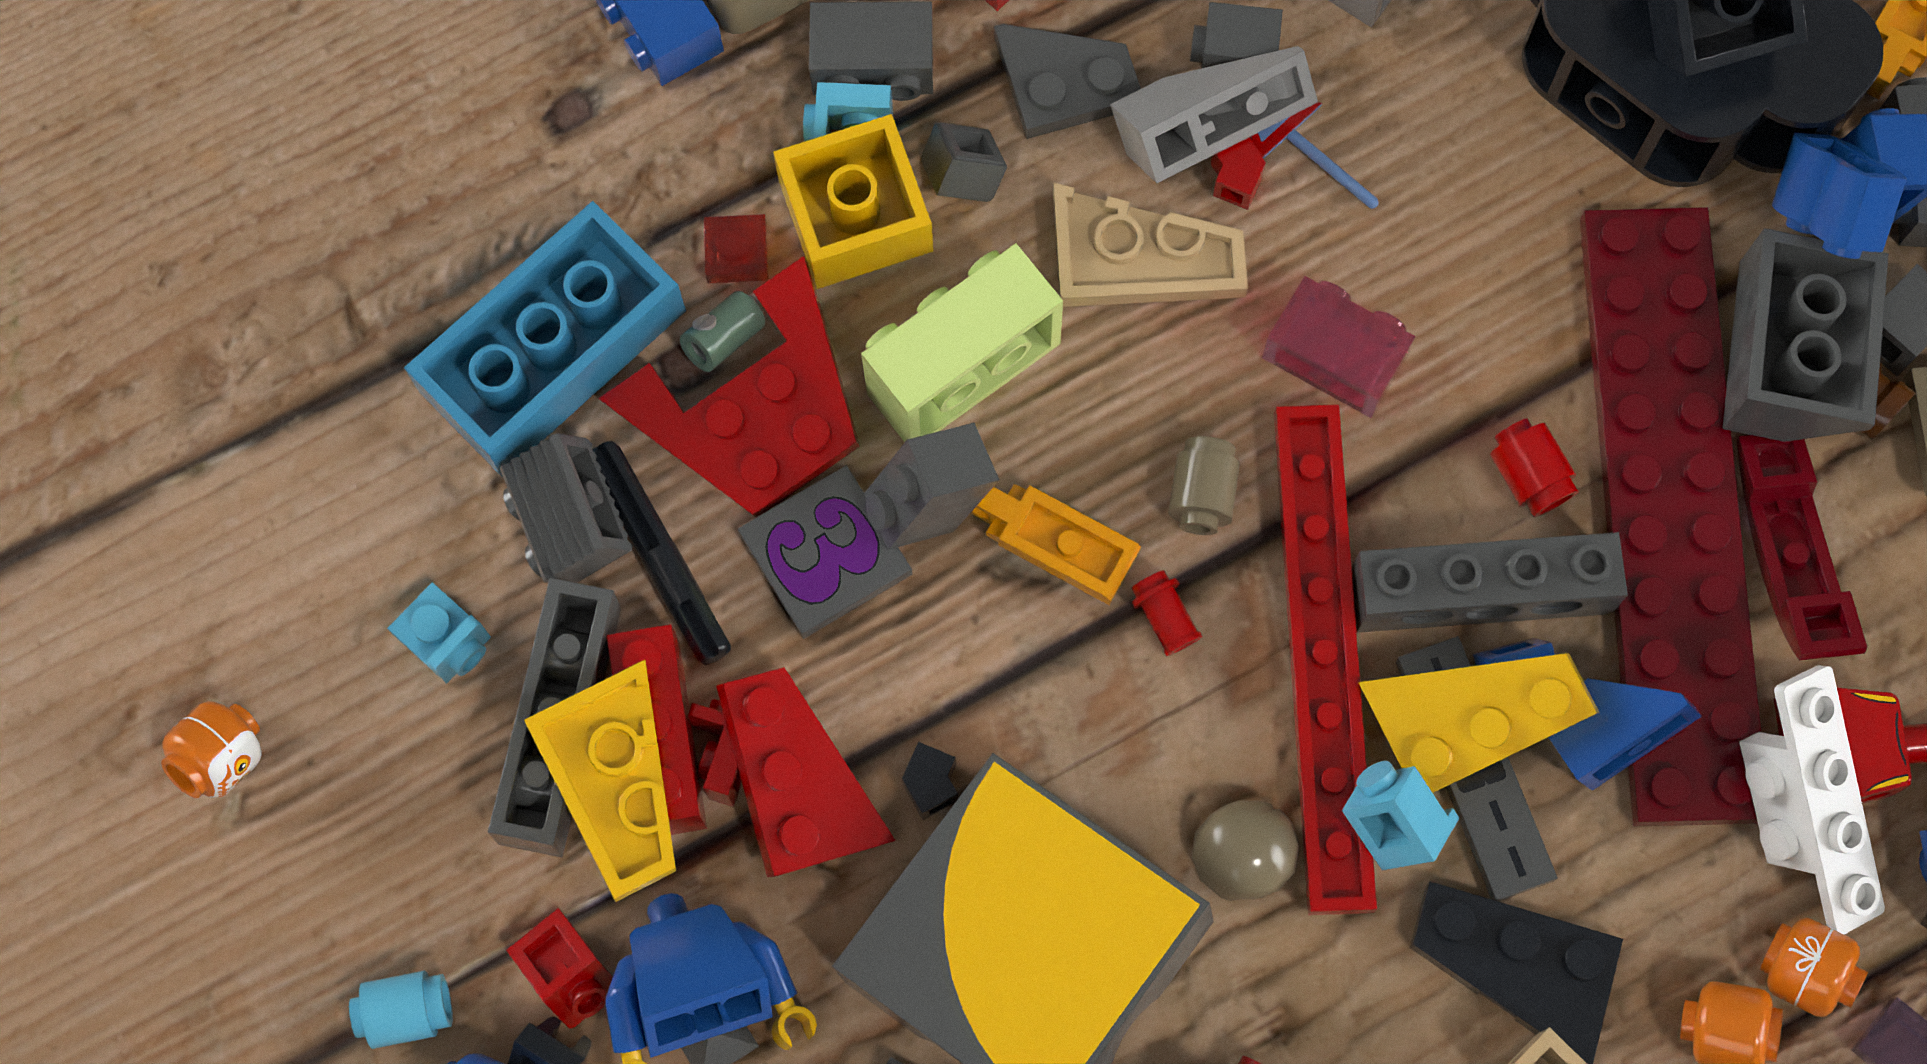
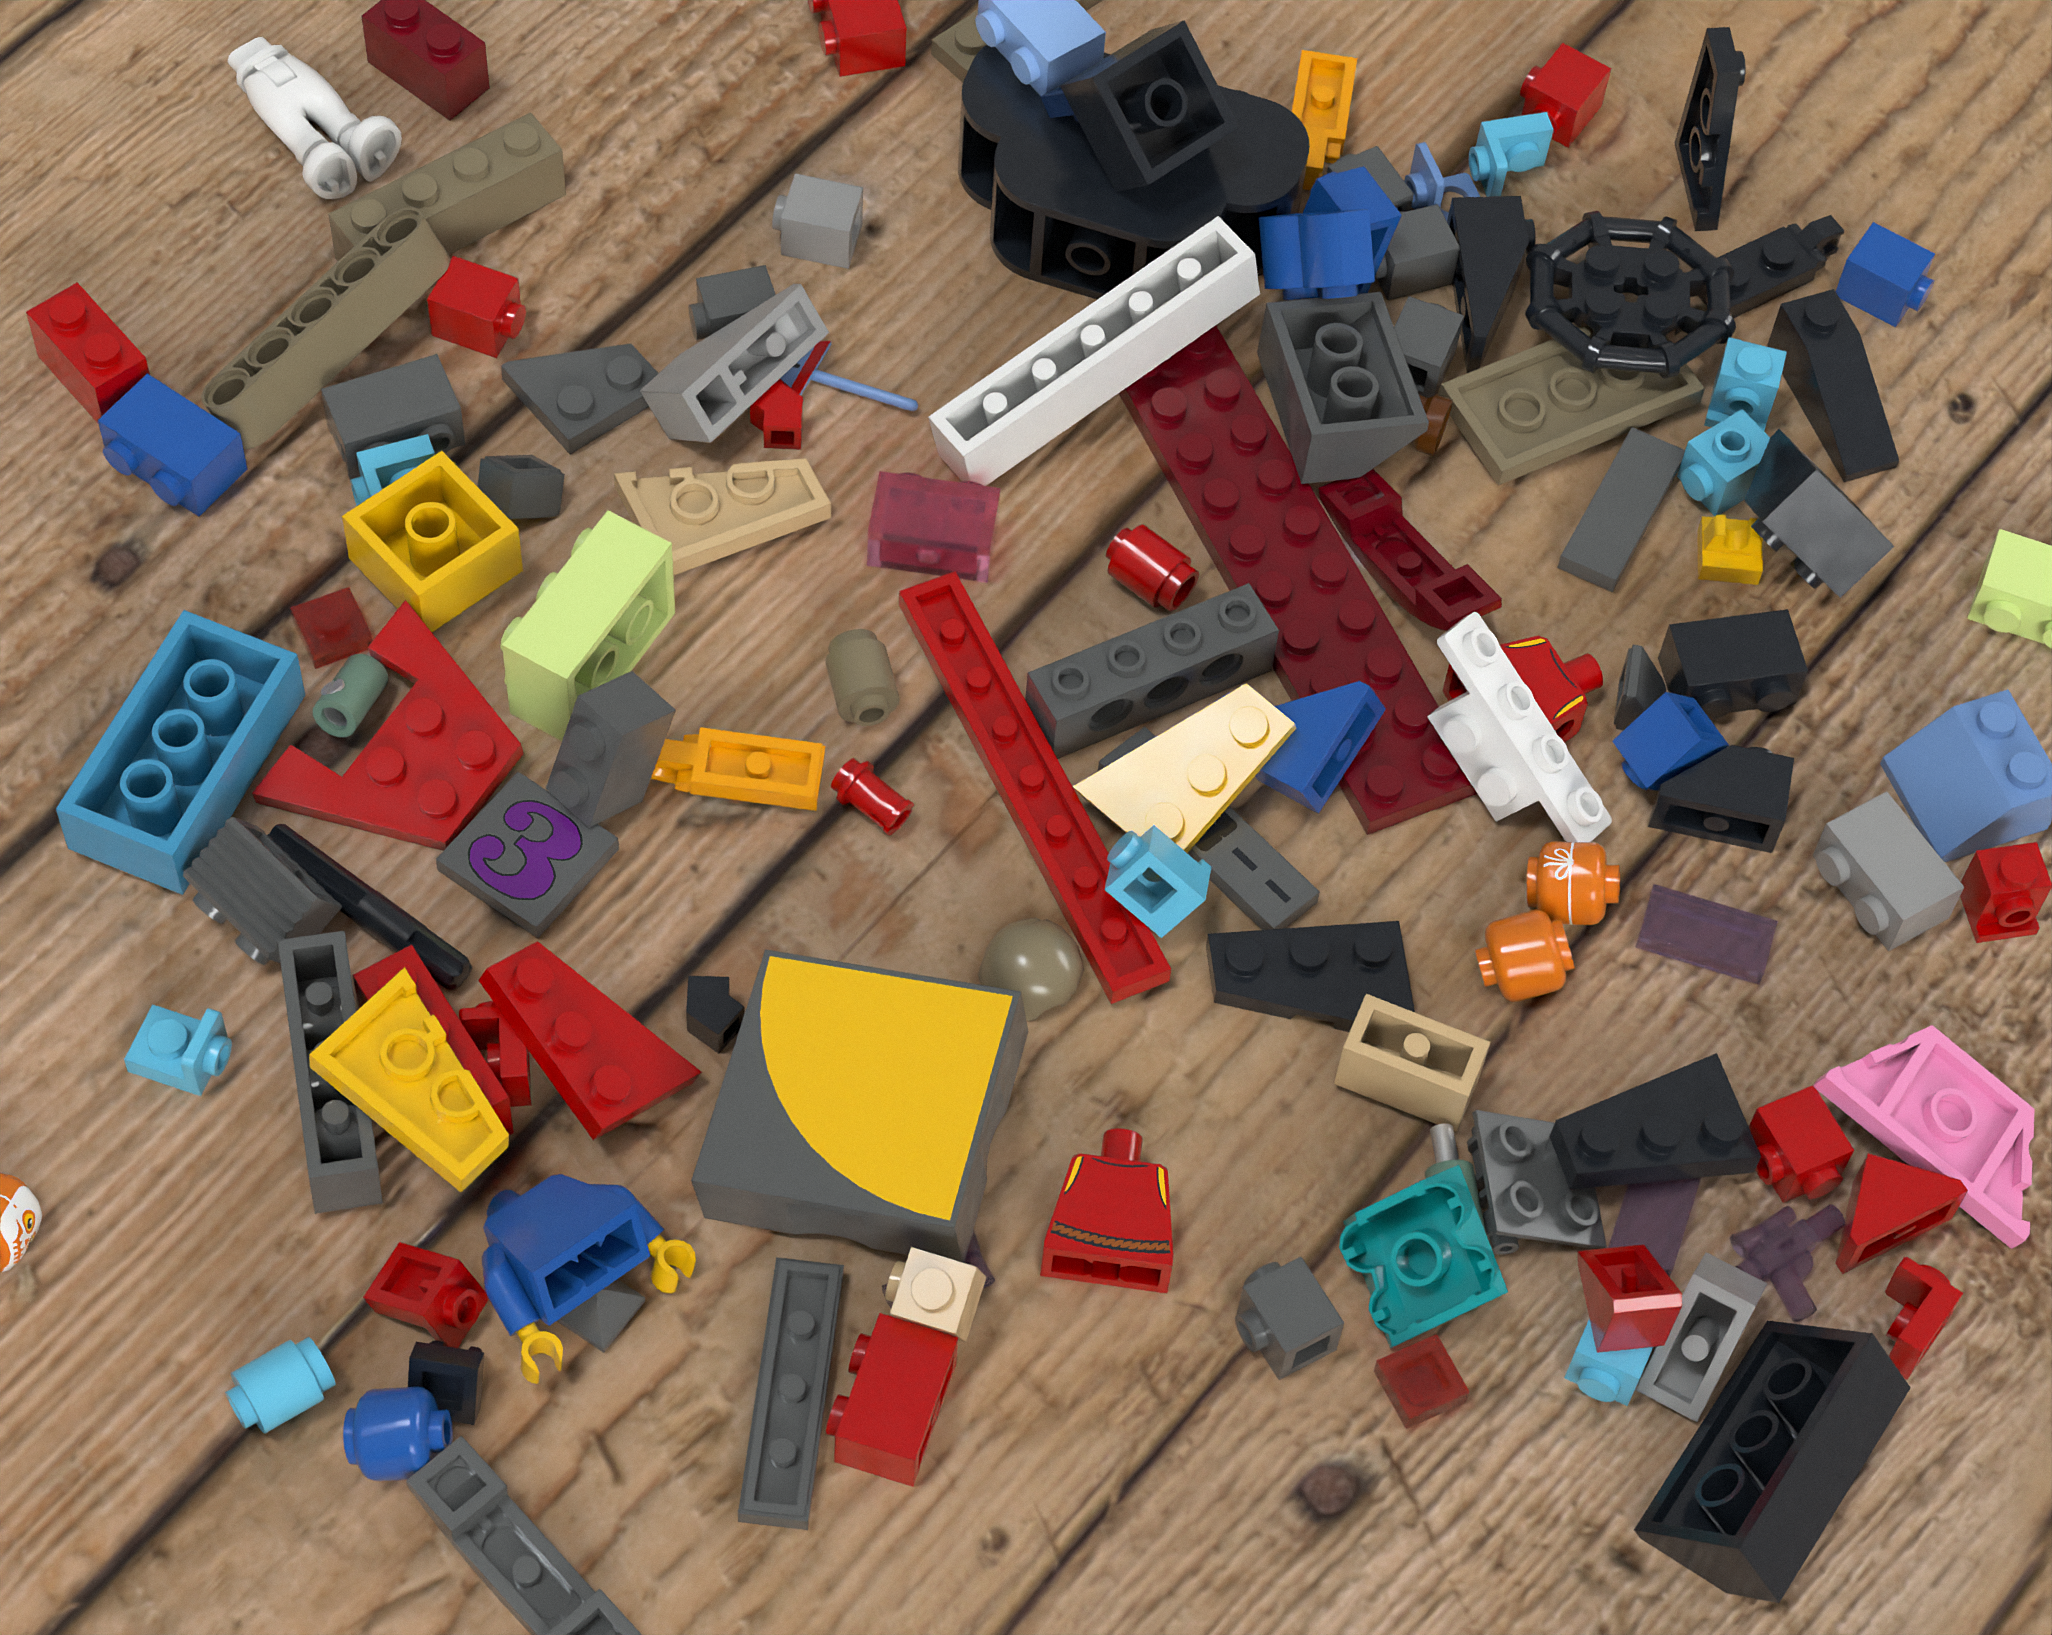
camera: 30 degrees left, 15 degrees down
none -> white brick [928,216,1260,494]

